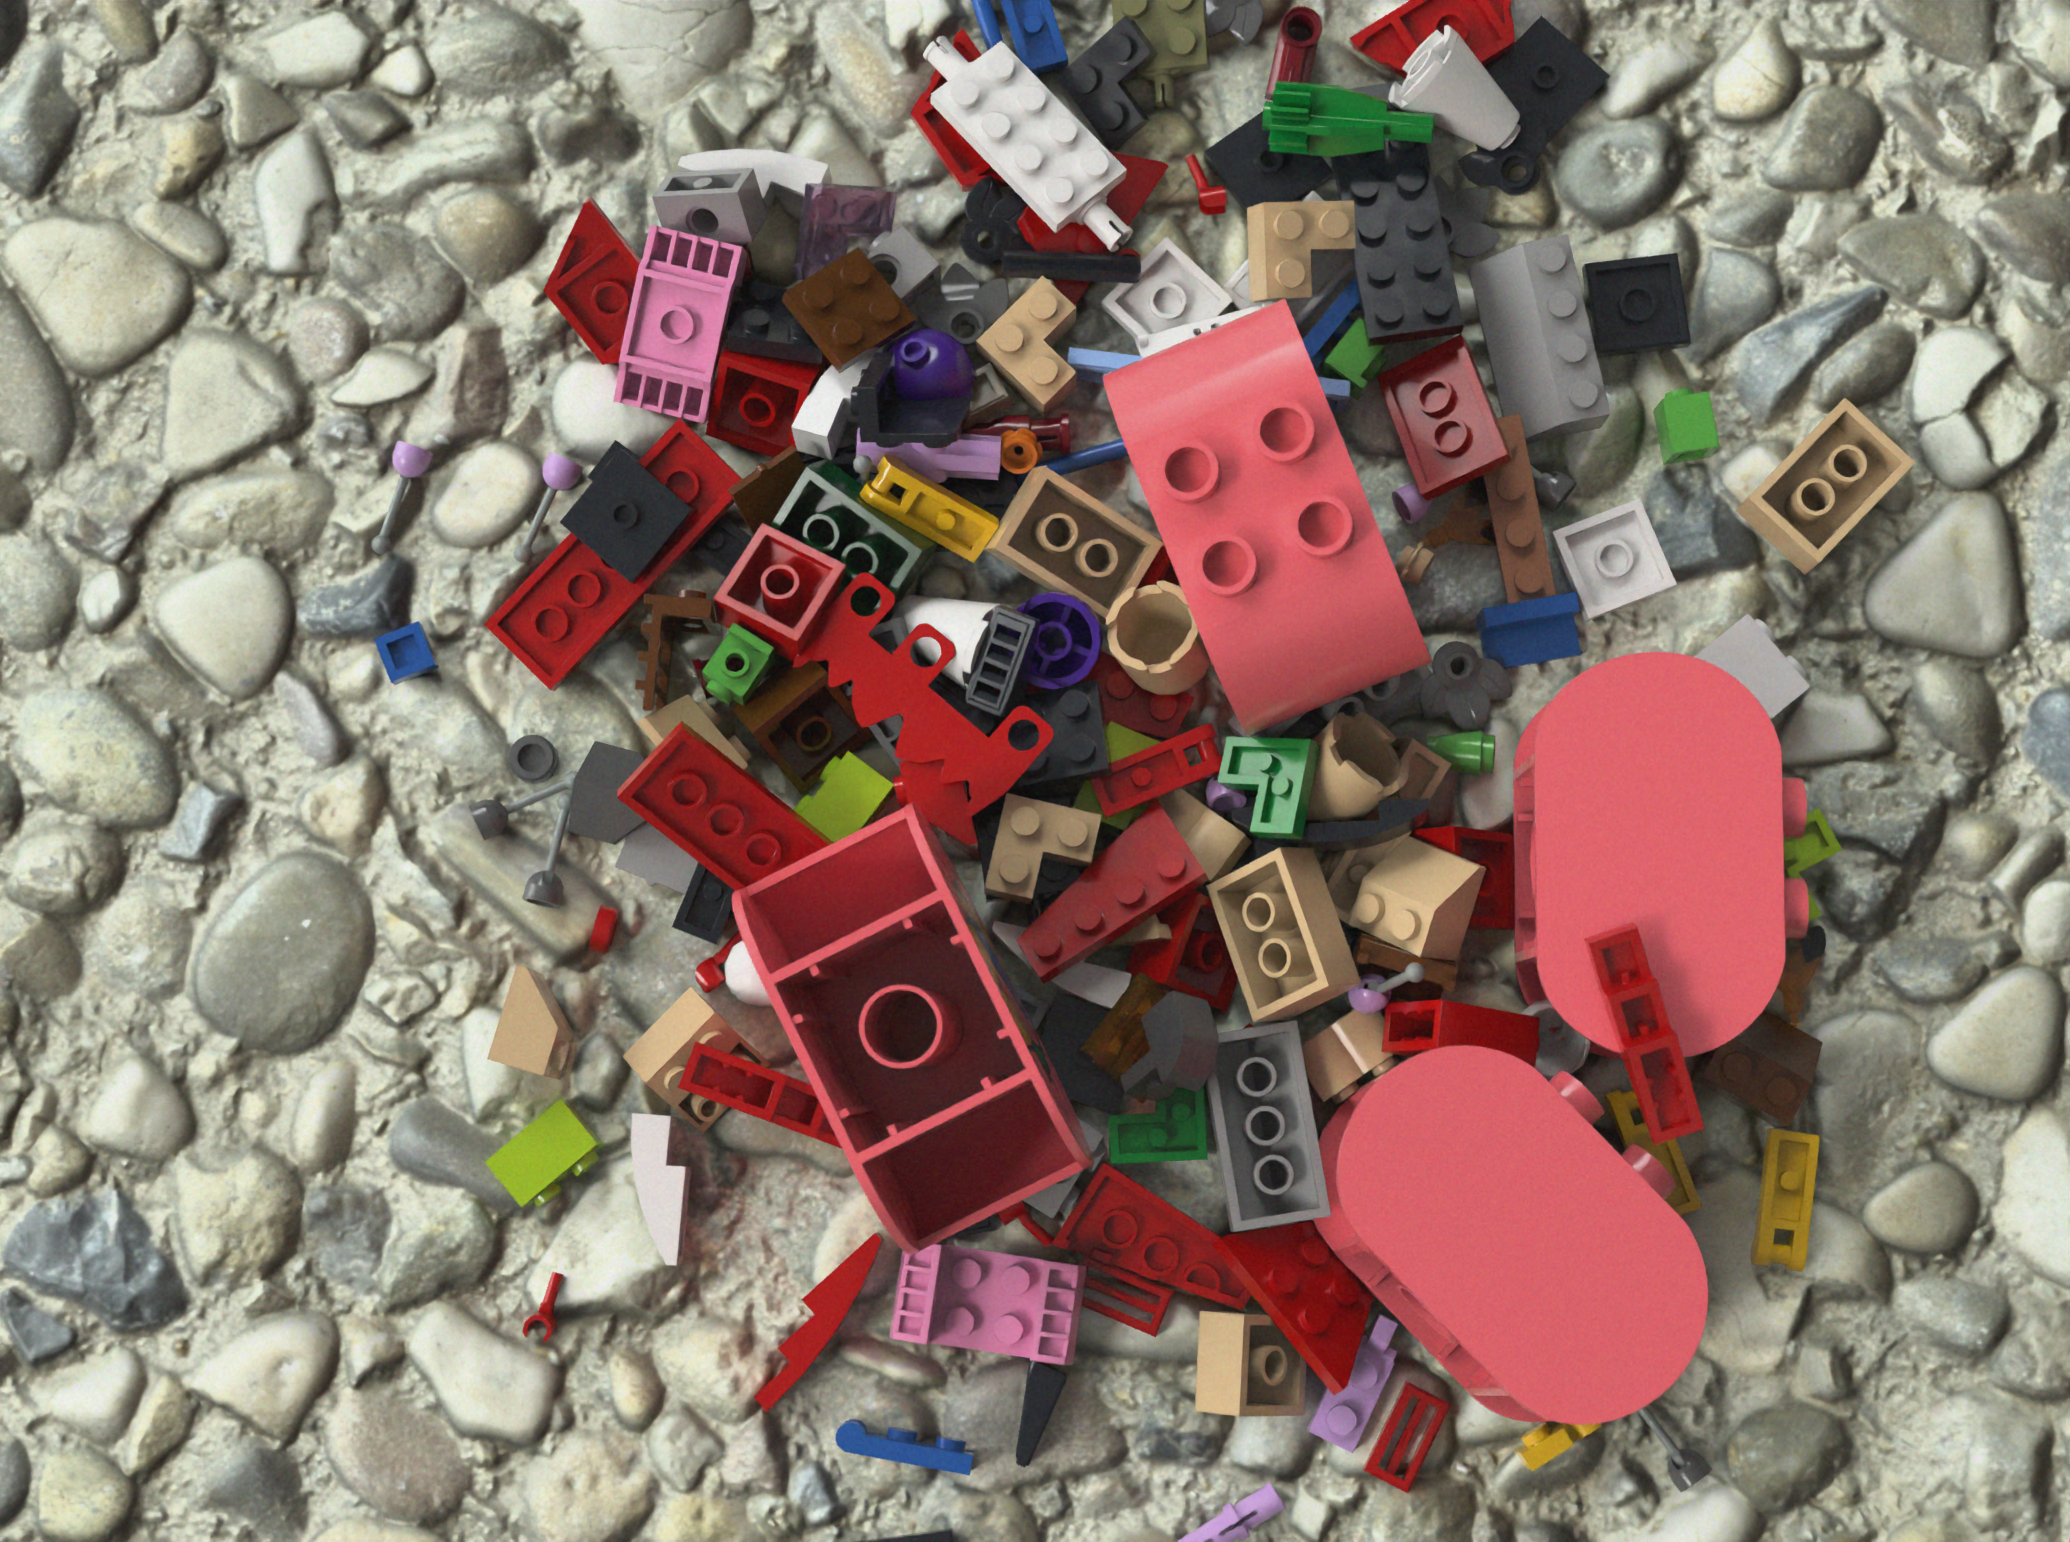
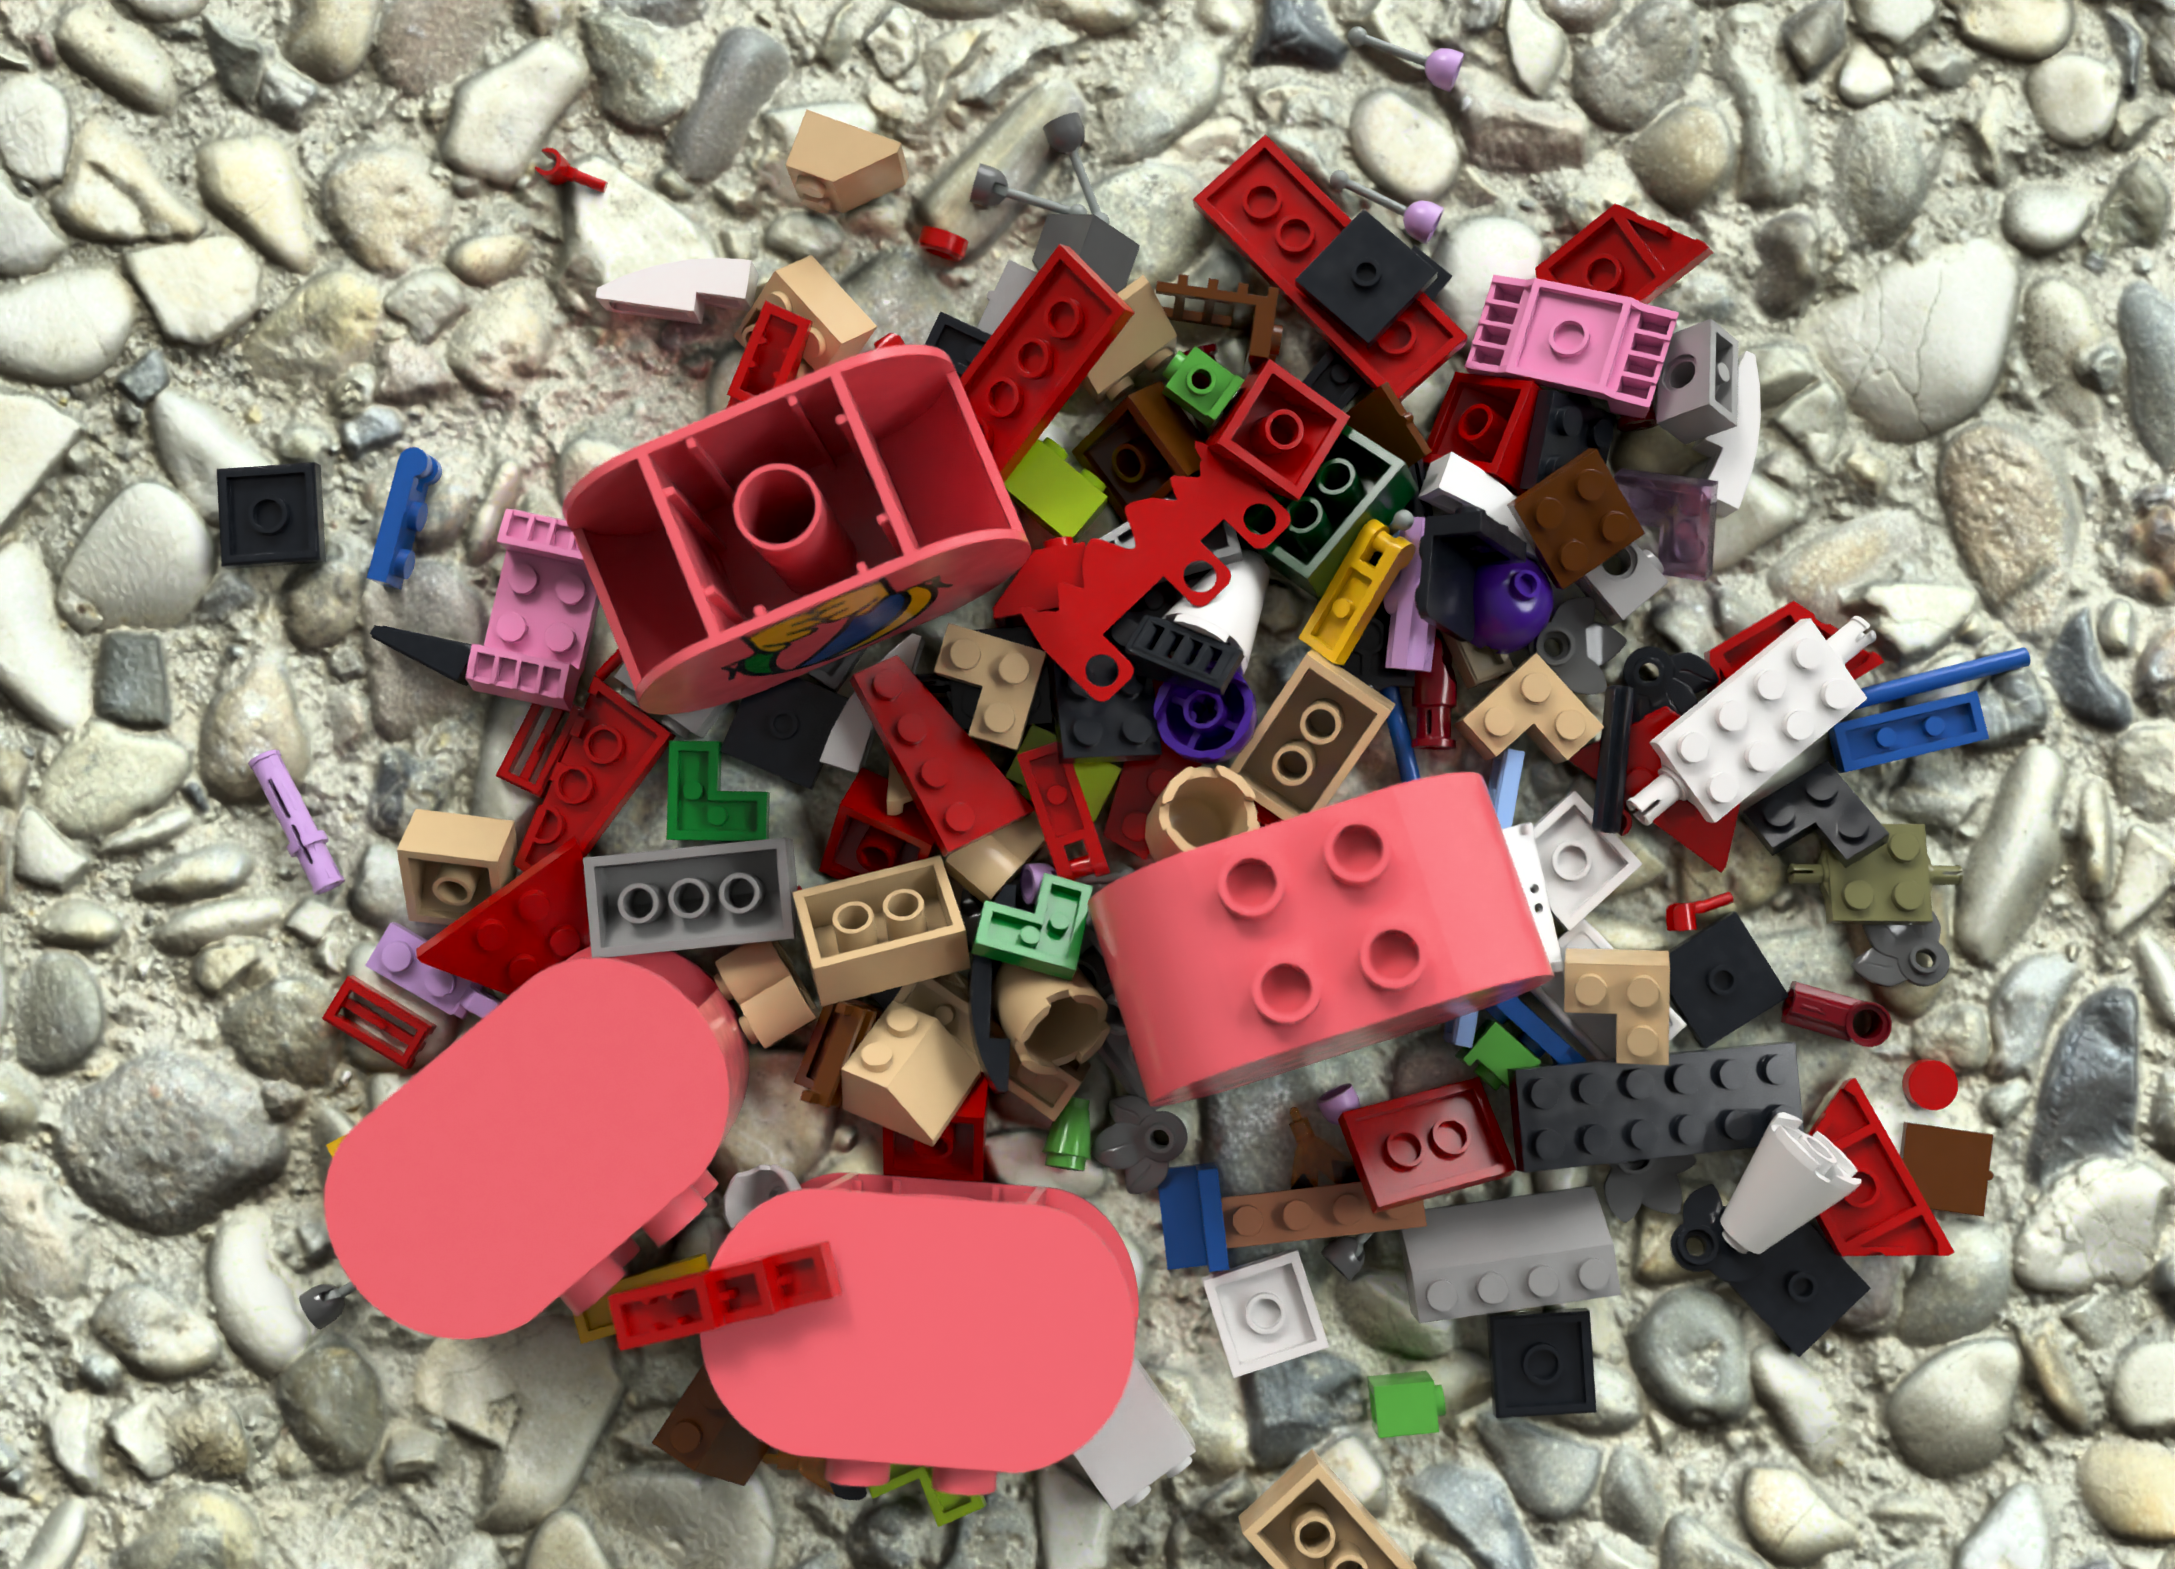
camera: 90 degrees right, 5 degrees up
blue plate [374,621,439,685] -> none
lime brick [485,1099,605,1208] -> none
dark grey tile [508,735,559,784] -> none
red slope [754,1232,884,1412] -> none
orange plate [1000,428,1042,474] -> none
clear orange wing [1081,972,1167,1104] -> none
dark grey brick [1120,991,1218,1101] -> none
green piece [1262,81,1435,157] -> none
hinge [1348,962,1425,1015] -> none
red brick [1381,999,1540,1067] -> none
tan plate [1395,542,1435,587] -> none
yellow plate [1751,1128,1820,1272] -> none

